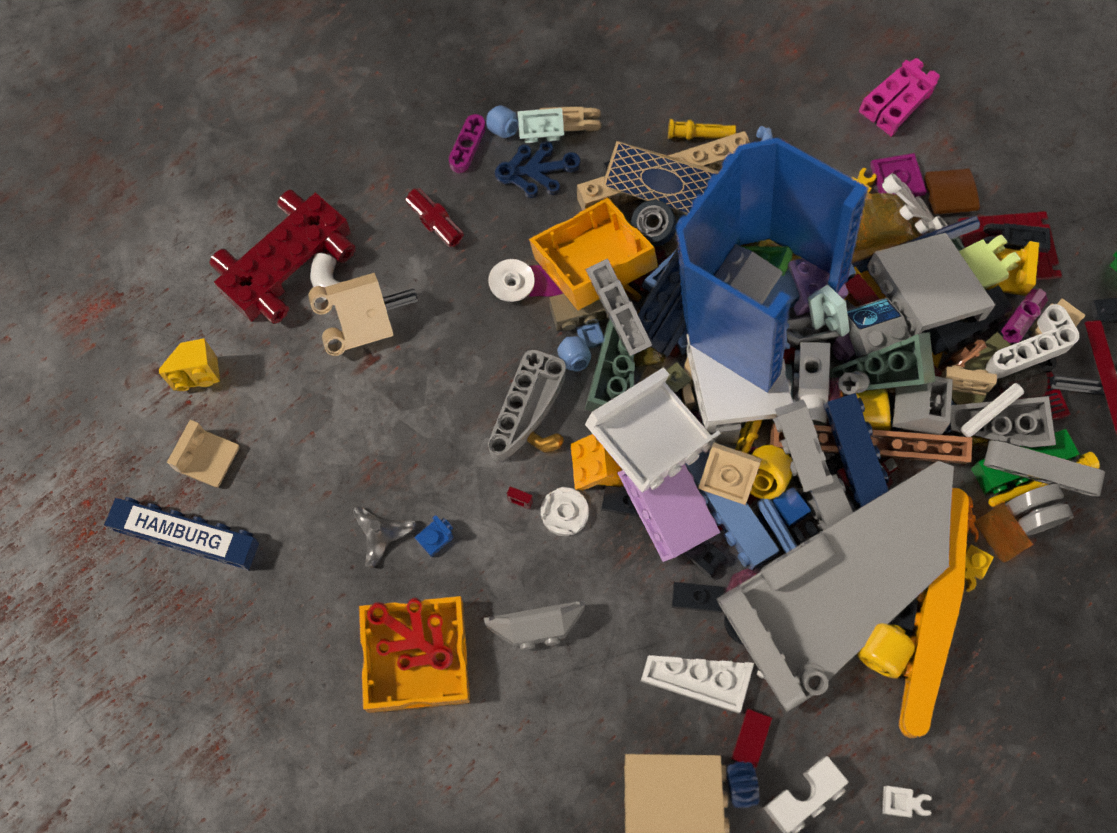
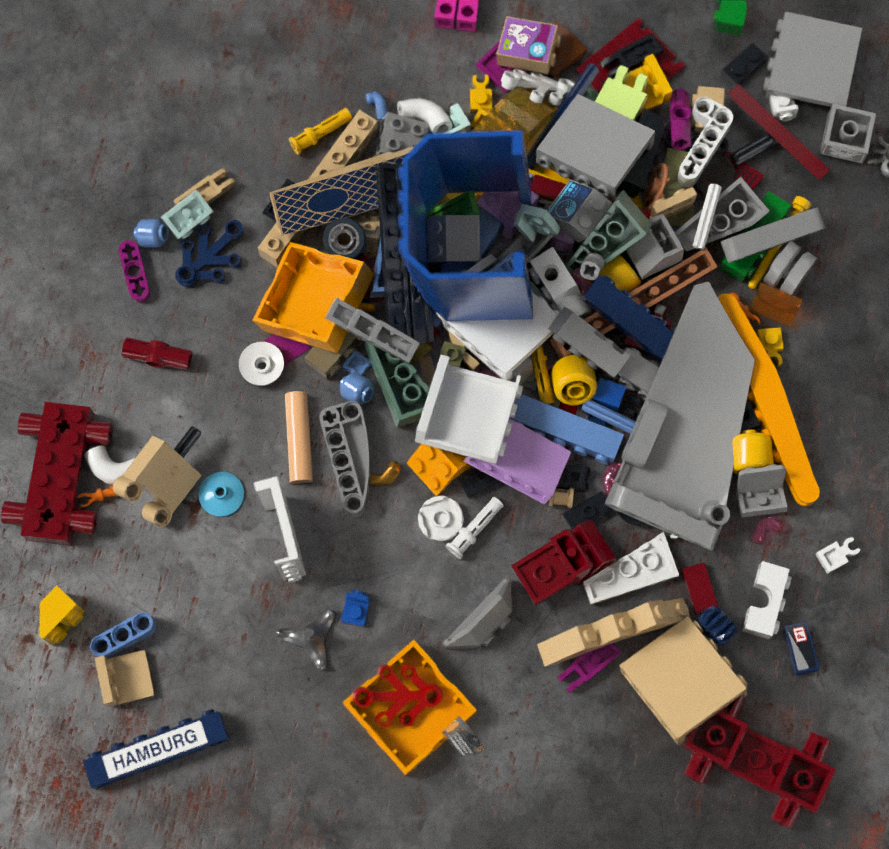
camera: 35 degrees left, 5 degrees up
dark red tile [506,486,533,509] -> none
tan plate [698,443,761,505] -> none
none -> orange piece [78,485,118,507]
none -> medium blue beam [90,612,157,658]
none -> medium azure dish [198,472,244,517]
none -> white panel [254,476,306,583]
none -> light nougat brick [285,391,313,484]
none -> slope [442,716,486,758]
none -> white pin [446,497,504,559]
none -> brick [496,16,561,74]
none -> dark red piece [511,520,617,606]
none -> tan arch [537,598,691,667]
none -> tan bush [548,488,574,508]
none -> magenta hinge [557,643,622,693]
none -> light grey bracket [736,464,788,518]
none -> clear pink arm [751,516,782,545]

